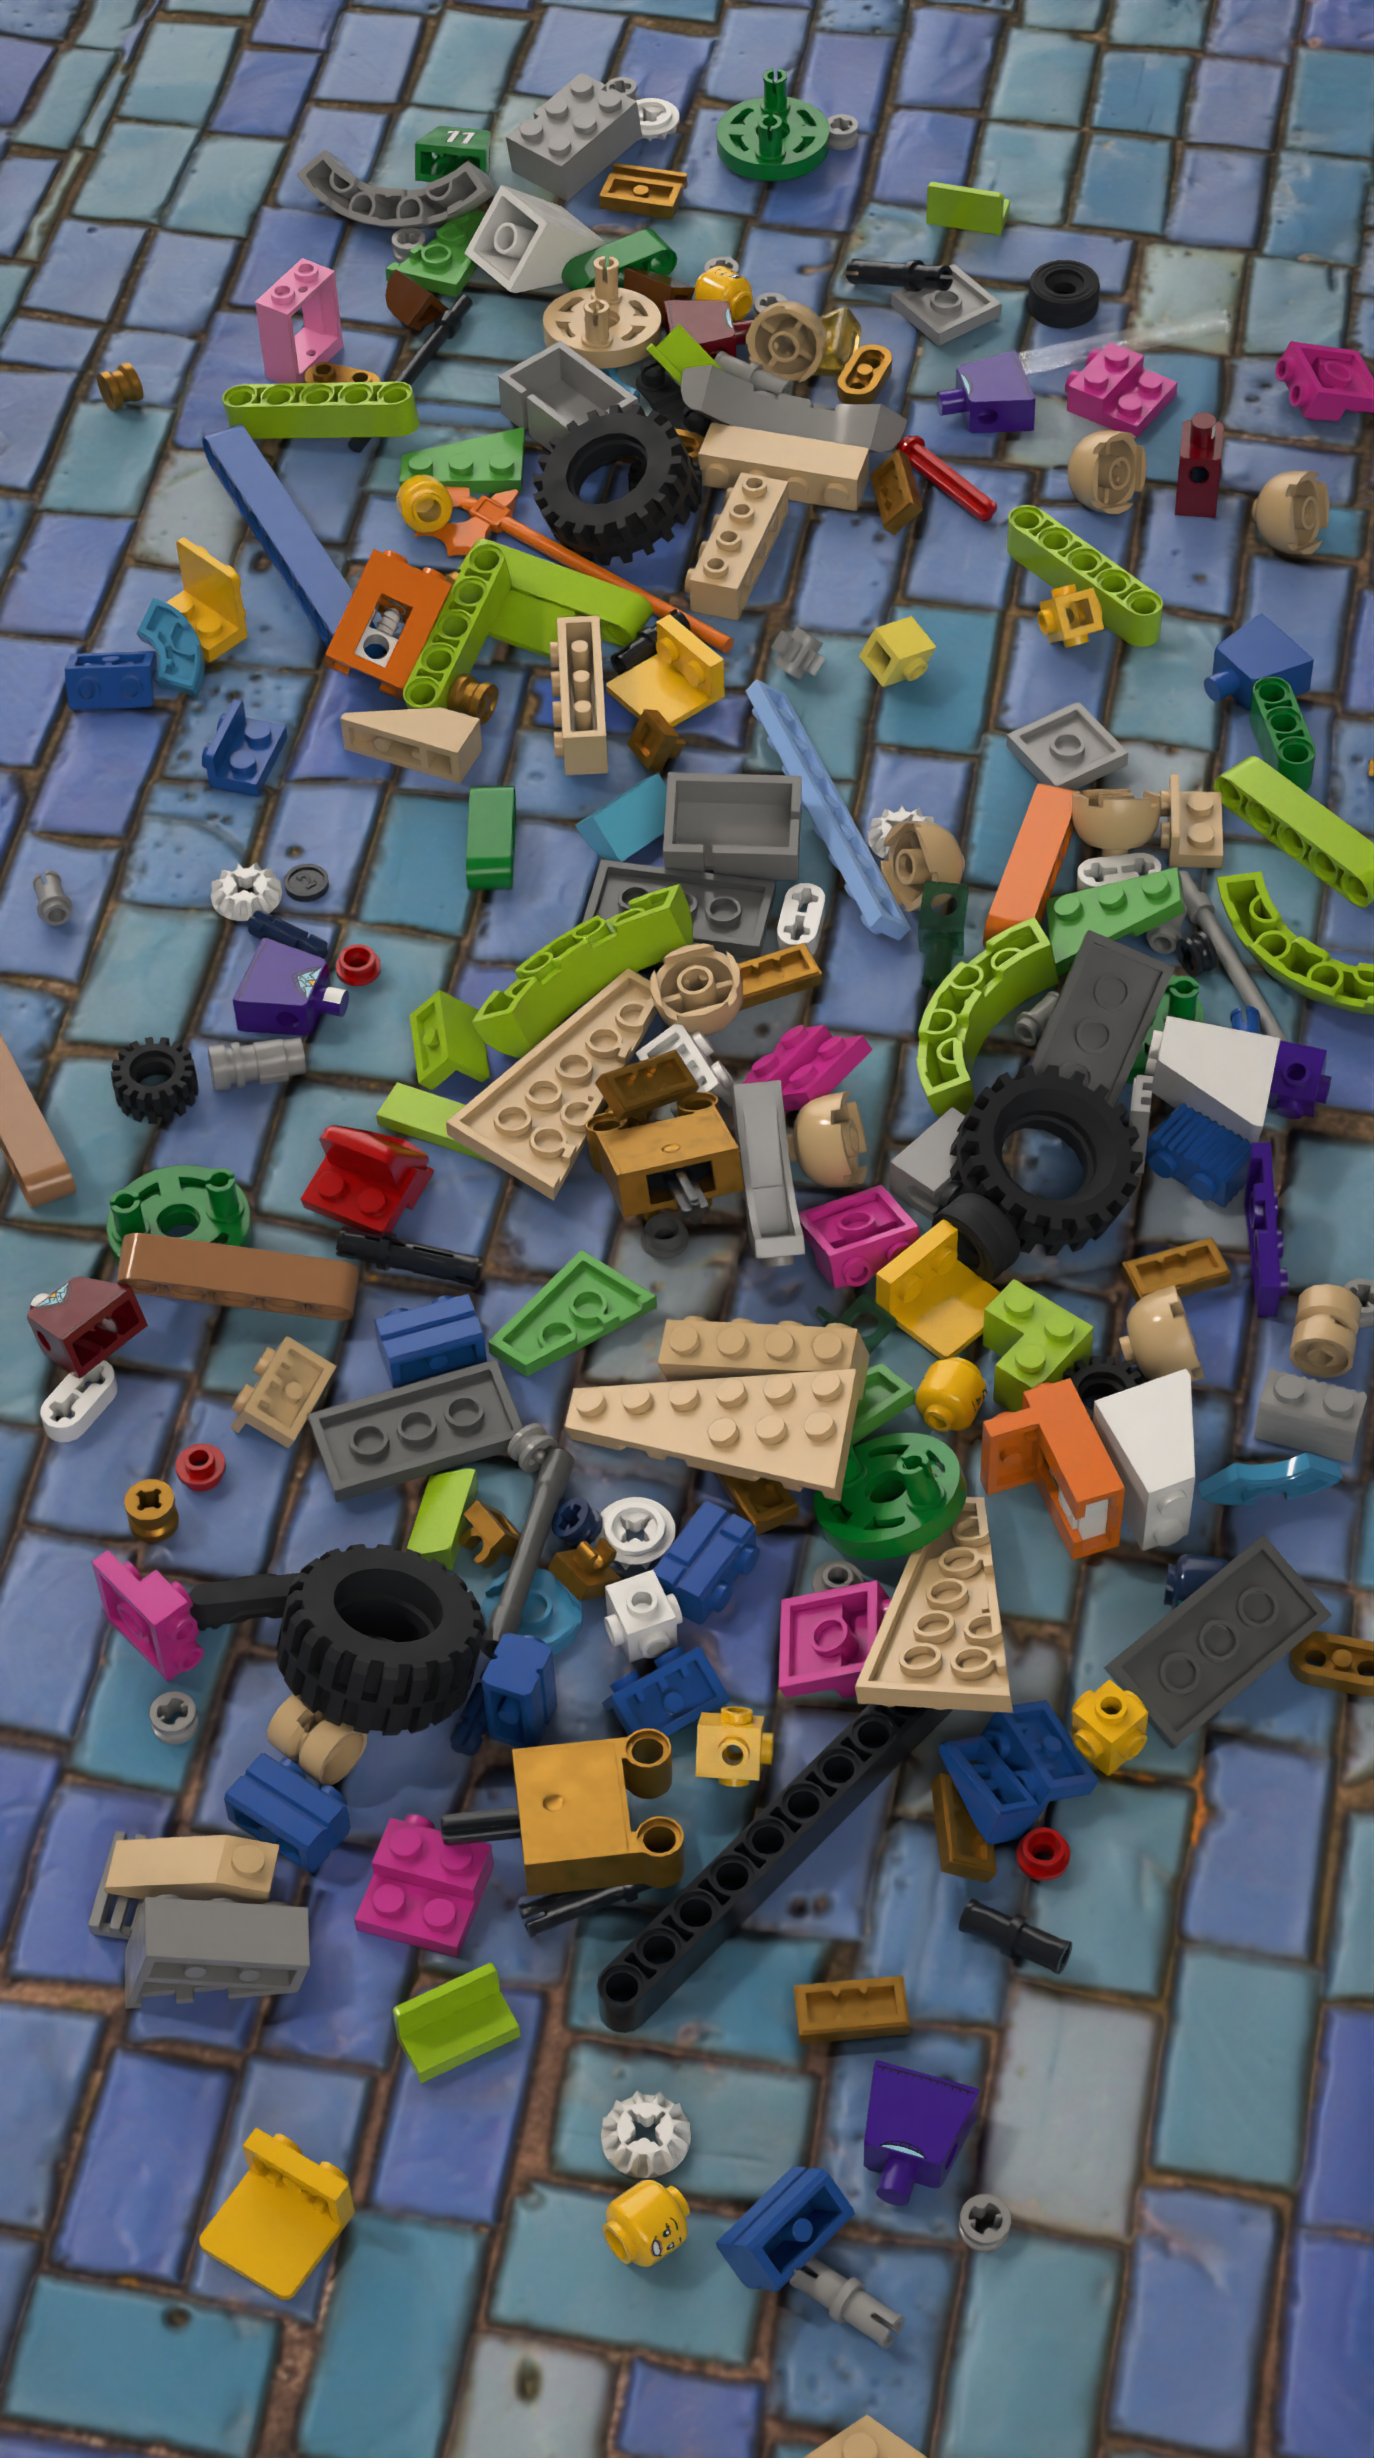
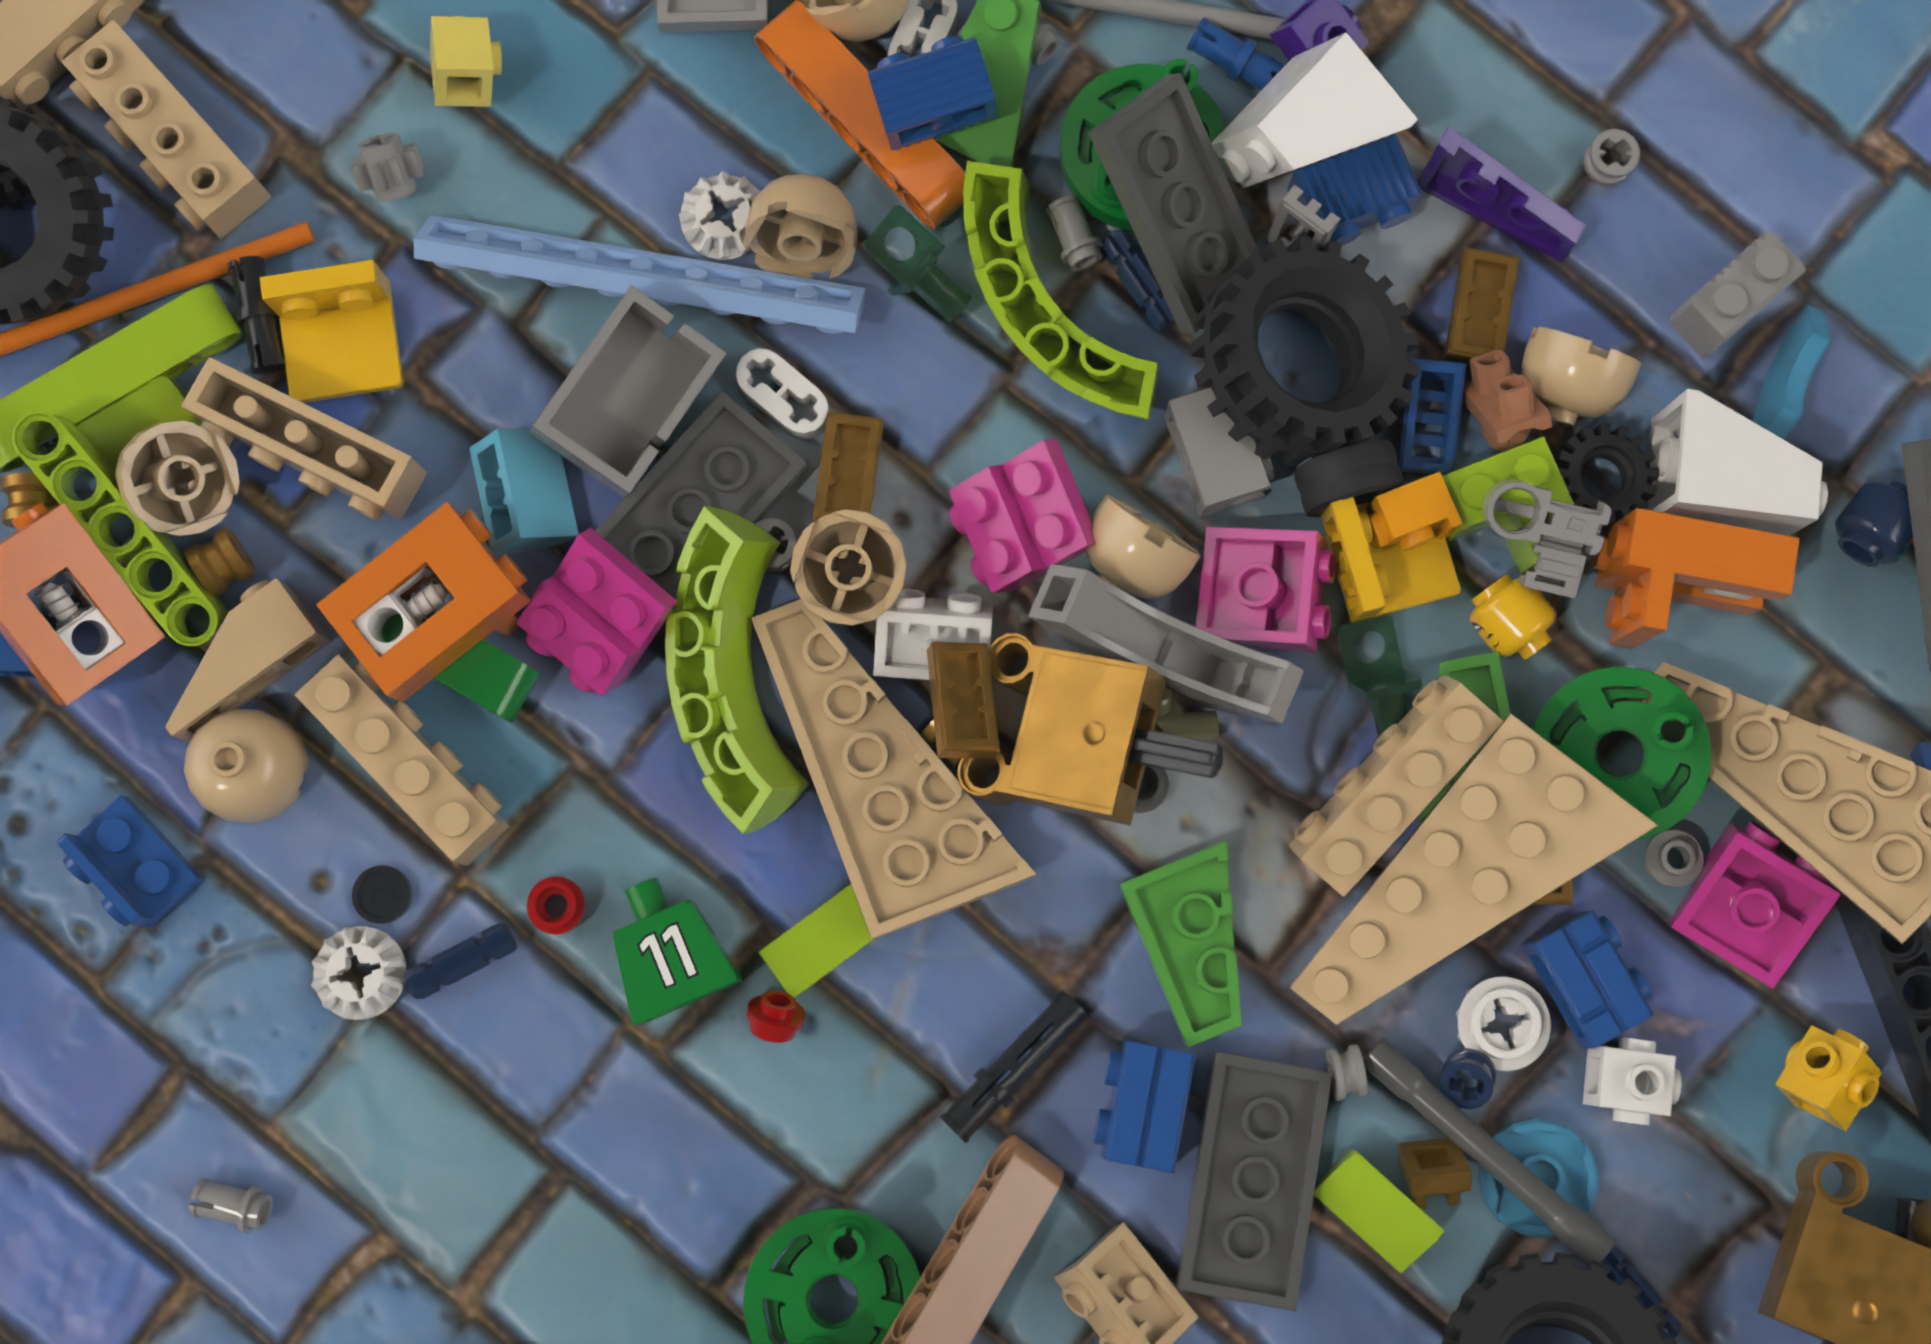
camera: 65 degrees left, 30 degrees up
black tyre [111,1037,199,1124] -> none
light grey axle [208,1037,306,1091] -> none
dark purple torso [232,938,349,1036] -> none
red piece [300,1125,434,1235] -> none
lime panel [409,990,490,1090] -> none
blue brick [481,1632,558,1748] -> none
pearl gold tile [548,1538,622,1601] -> none
blue bracket [602,1645,731,1737] -> none
pearl gold tile [627,709,686,771] -> none
black bush [1176,931,1218,977] -> none
tan wheel [1289,1284,1362,1378] -> none
none -> tan cylinder [114,420,240,536]
none -> tan cylinder [184,709,308,824]
none -> tan brick [294,654,510,866]
none -> orange brick [316,502,531,702]
none -> dark pink plate [516,528,677,697]
none -> green torso [613,877,743,1026]
none -> red plate [746,991,806,1043]
none -> blue brick [867,36,998,150]
none -> olive arm [1154,685,1219,740]
none -> light orange brick [1366,471,1463,551]
none -> blue slope [1396,359,1466,475]
none -> nougat hips [1462,350,1552,451]
none -> light grey piece [1482,479,1611,598]

